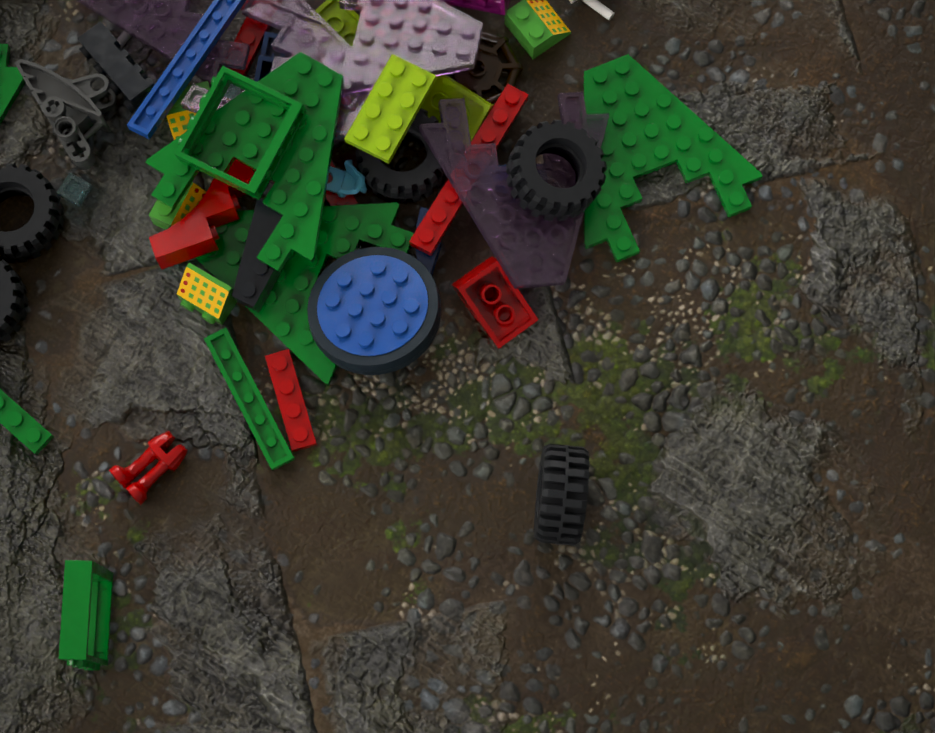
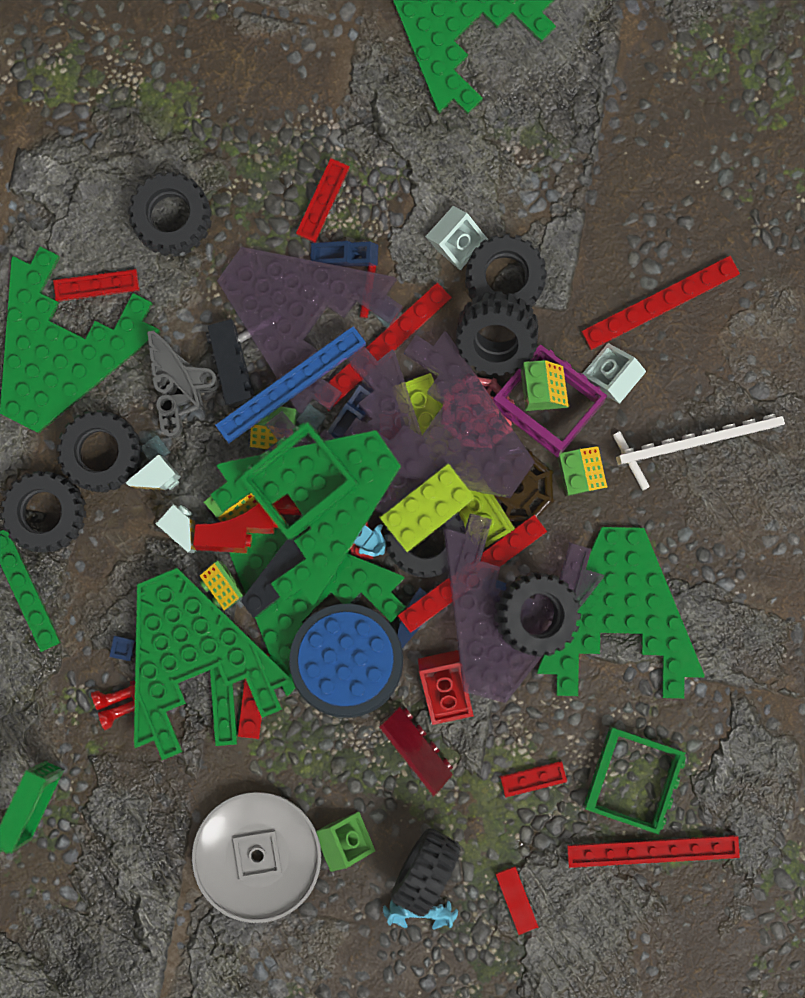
camera: 25 degrees right, 10 degrees up
none -> dark blue plate [109,636,136,661]
none -> light aqua slope [126,455,181,490]
none -> green wing [134,568,293,760]
none -> light aqua slope [156,505,196,553]
none -> light grey dish [192,792,321,923]
none -> bright green slope [316,812,375,872]
none -> dark red slope [379,706,453,797]
none -> medium azure piece [383,899,458,930]
none -> red tile [495,866,538,935]
none -> red tile [500,761,567,798]
none -> red plate [567,835,740,868]
none -> green window [583,726,686,835]

